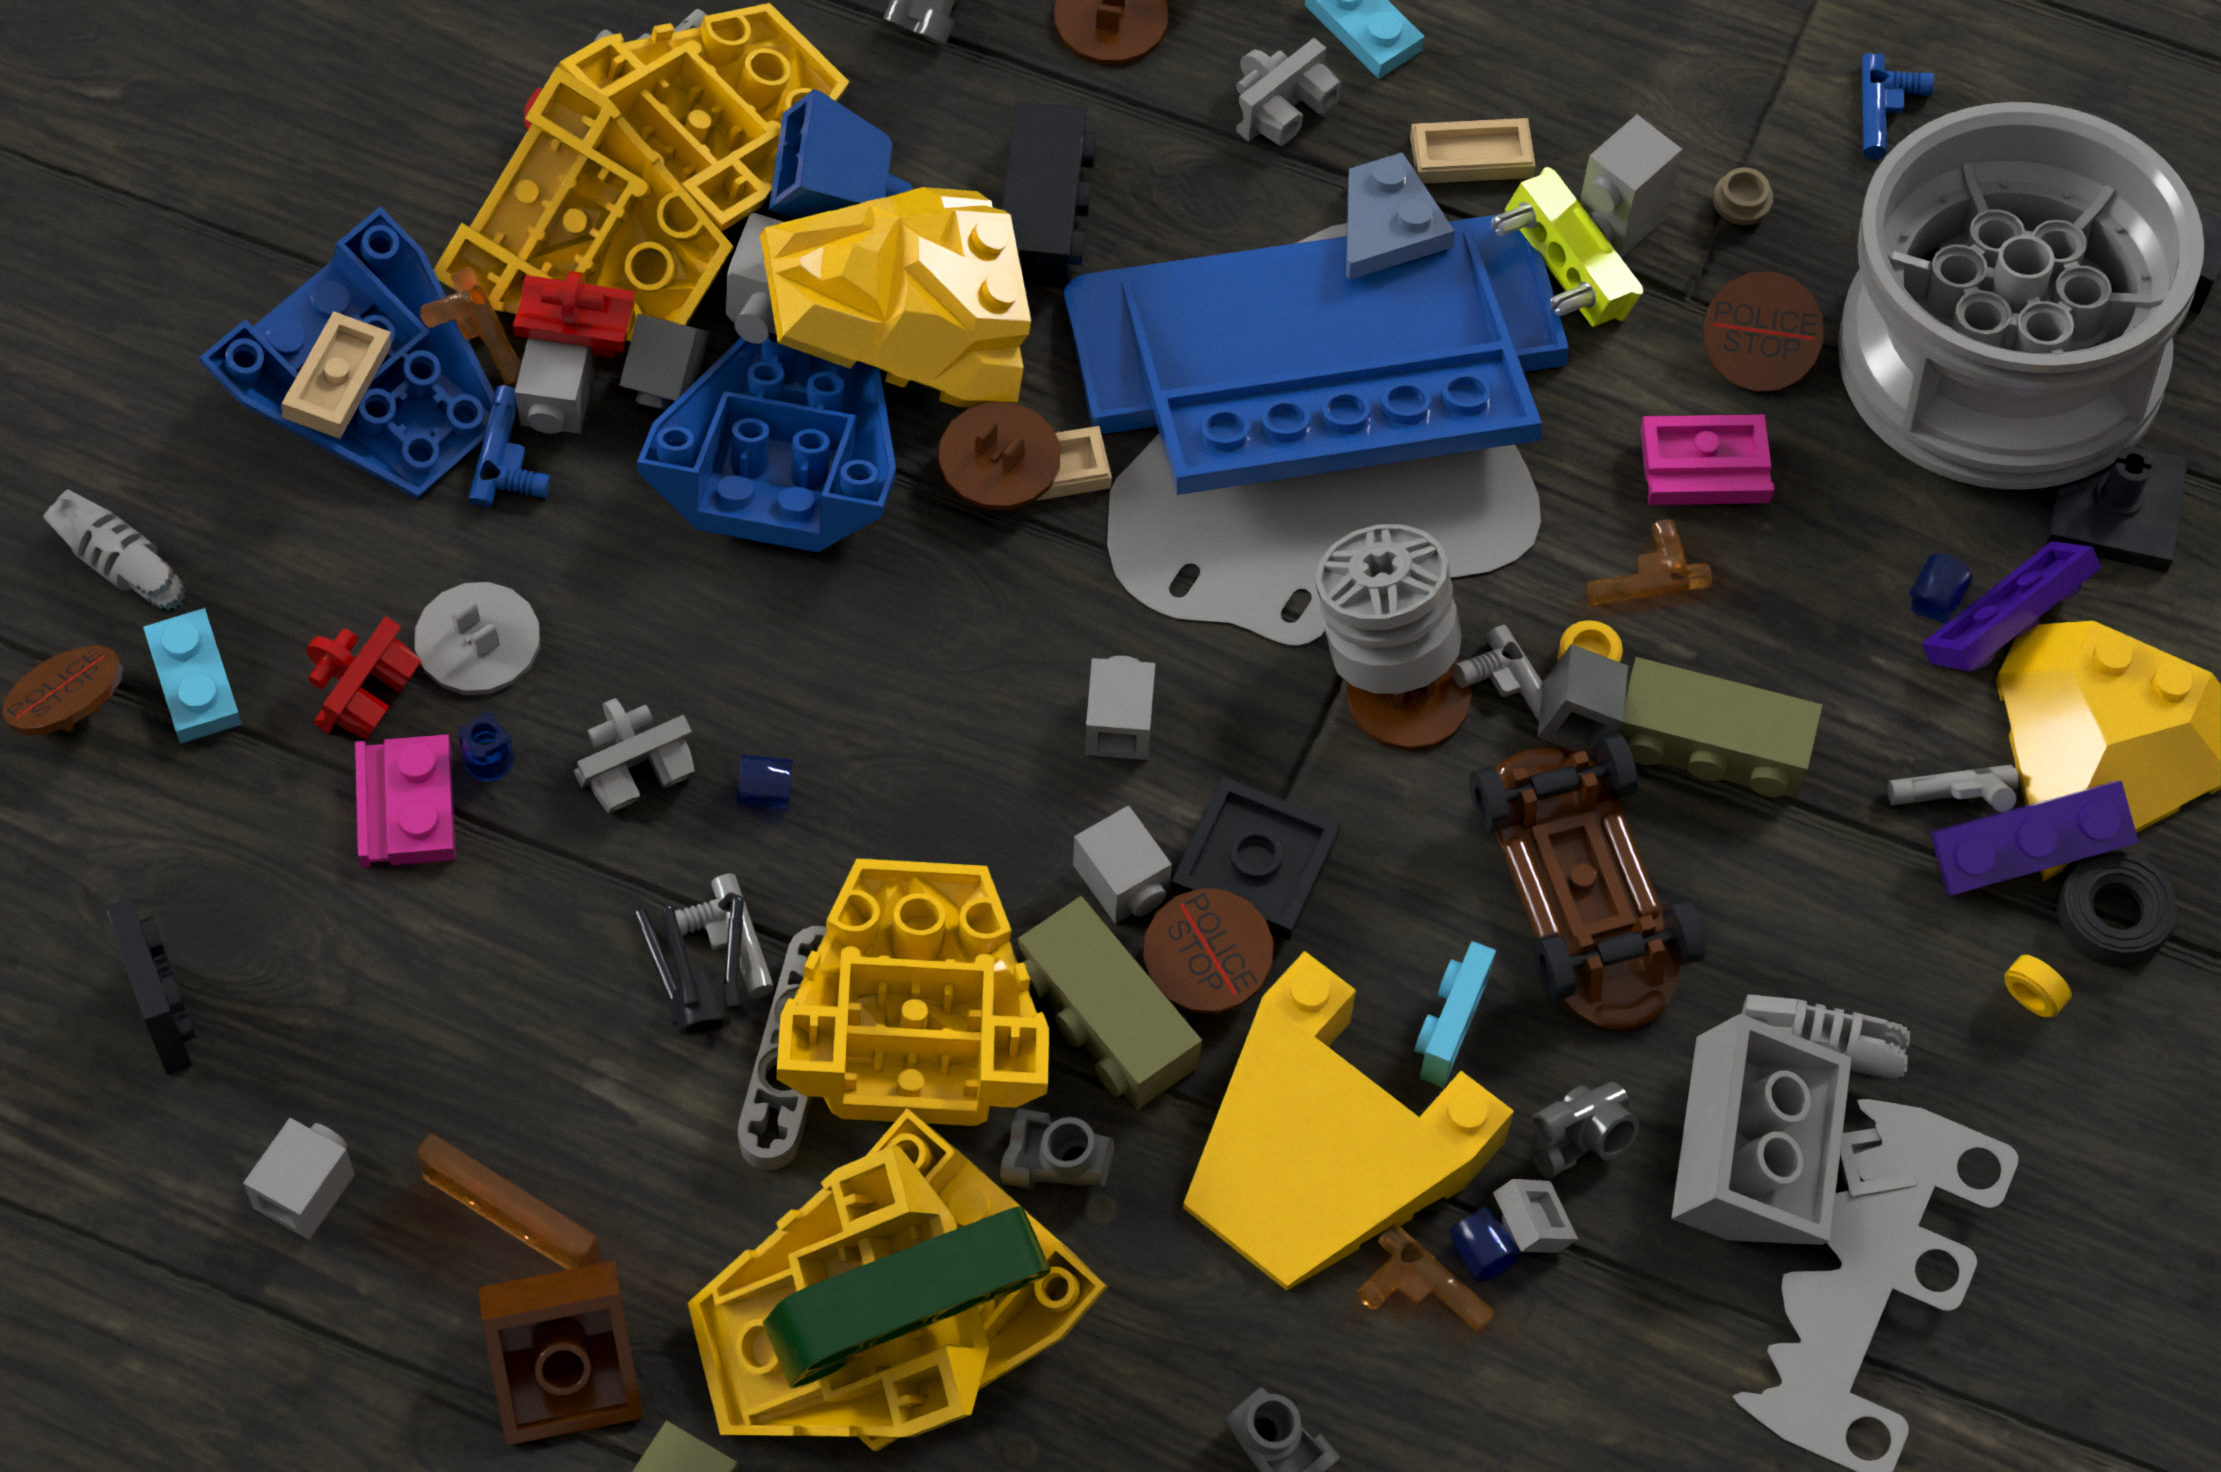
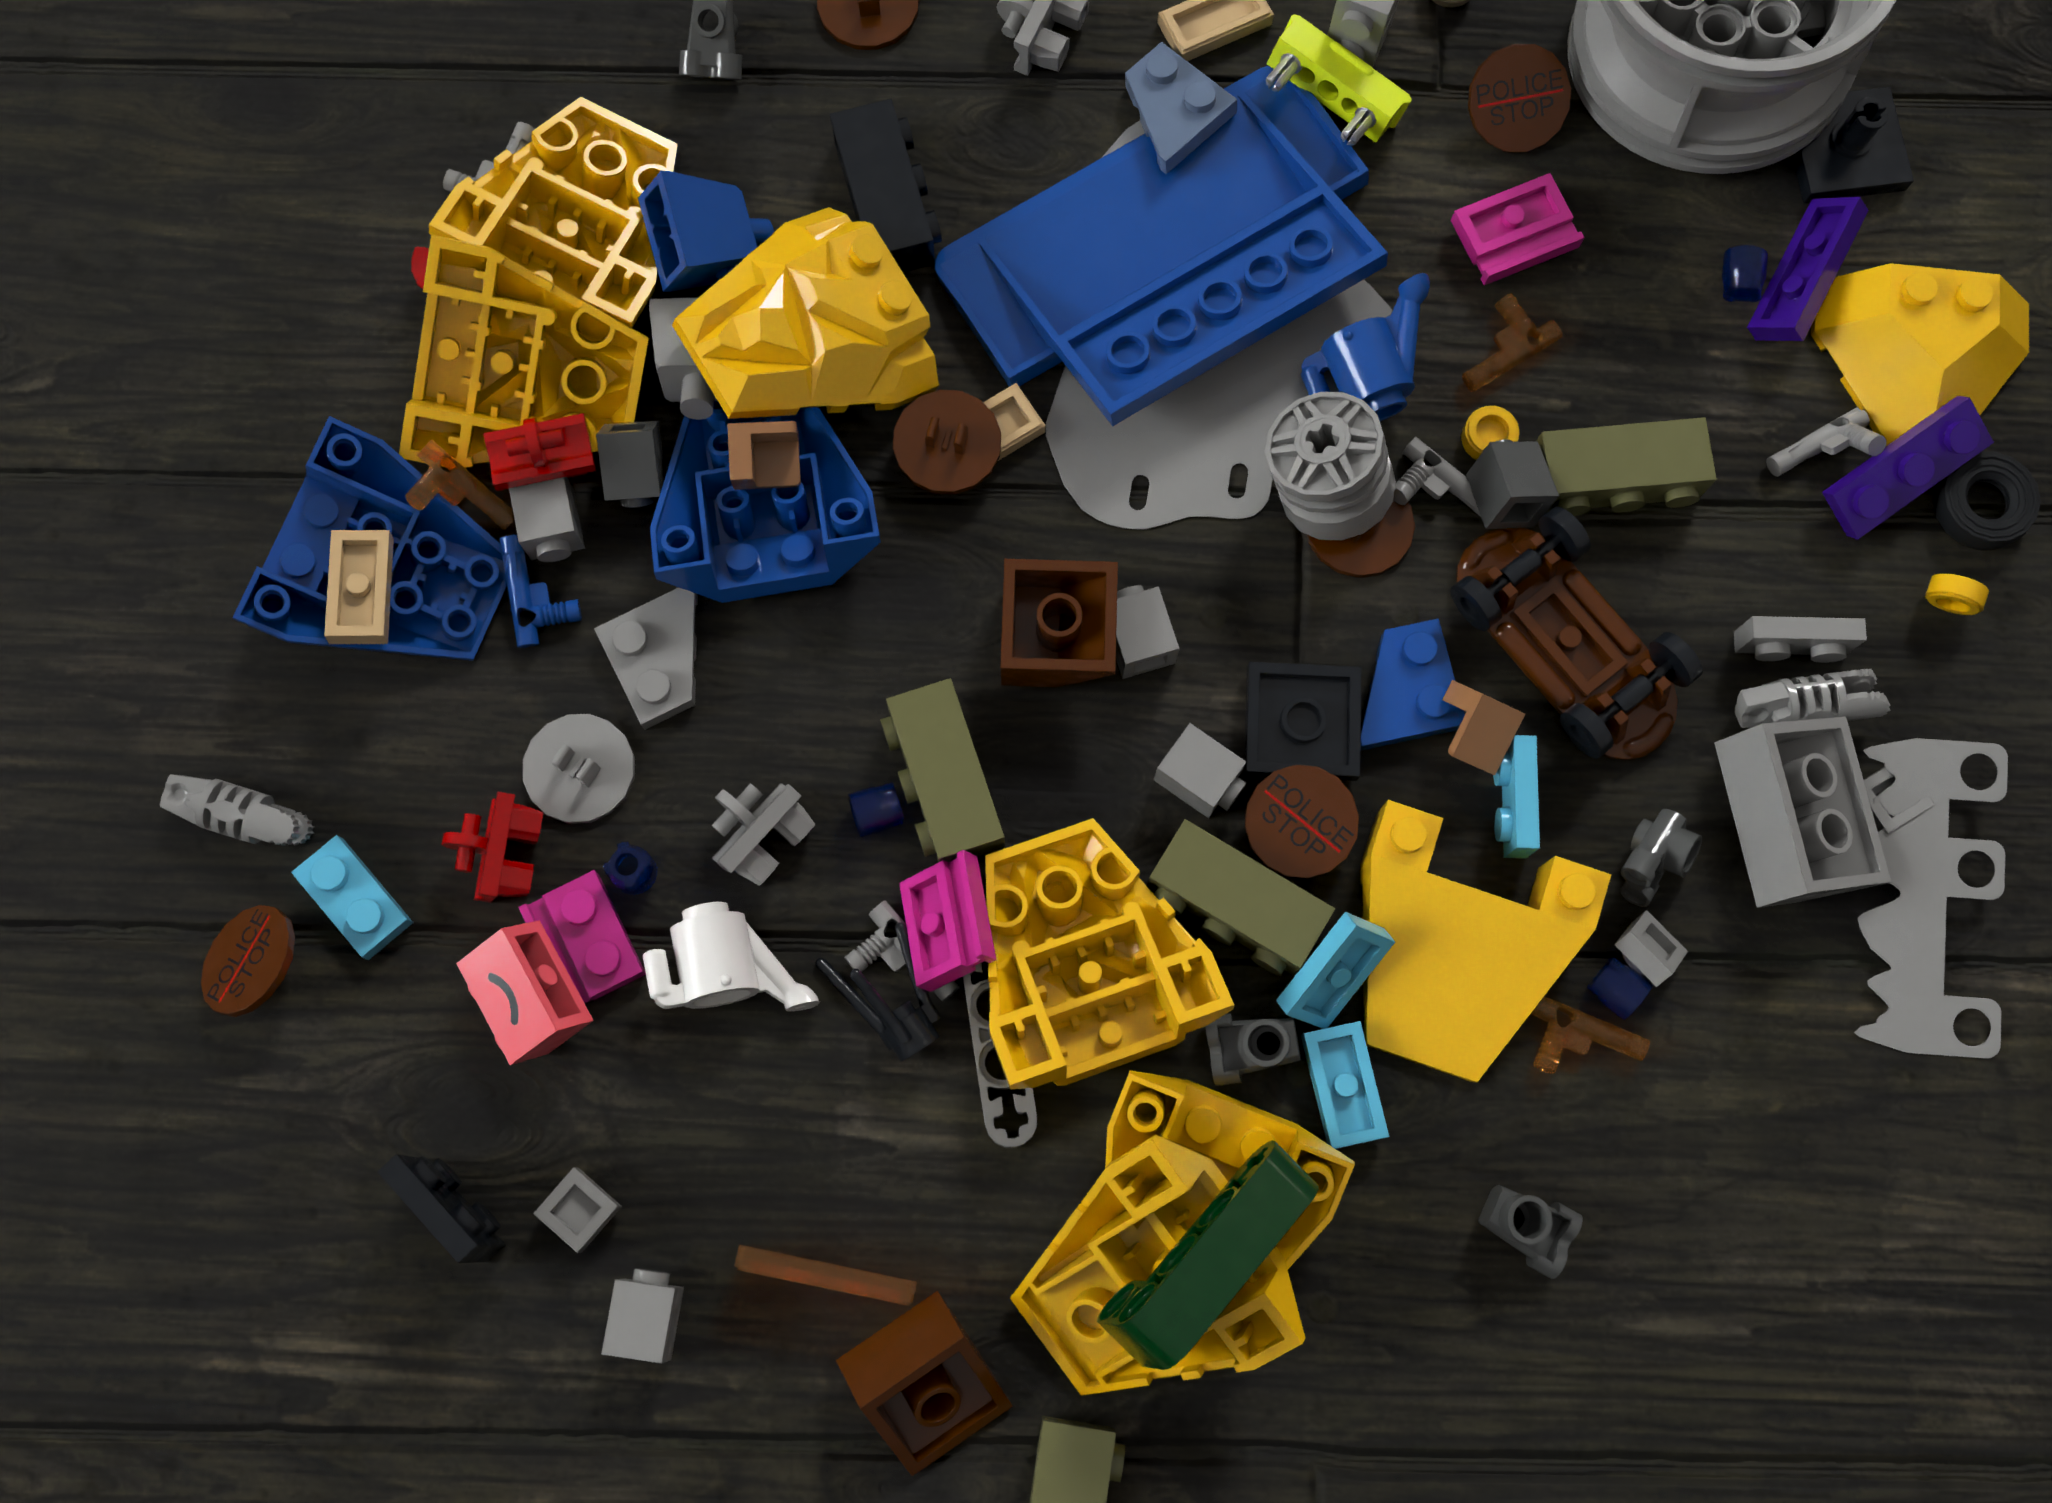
camera: 20 degrees left, 15 degrees up
none -> coral brick [456,920,594,1065]
none -> light grey plate [533,1167,622,1253]
none -> light grey wing [594,588,698,730]
none -> white piece [643,902,820,1011]
none -> medium nougat panel [727,421,801,490]
none -> olive brick [880,678,1005,862]
none -> dark pink plate [899,850,997,992]
none -> reddish brown slope [1000,558,1118,687]
none -> medium azure plate [1276,912,1395,1029]
none -> blue piece [1301,273,1430,421]
none -> medium azure plate [1301,1021,1389,1149]
none -> blue wing [1360,619,1465,751]
none -> medium nougat panel [1442,680,1525,775]
none -> light grey plate [1734,616,1867,663]

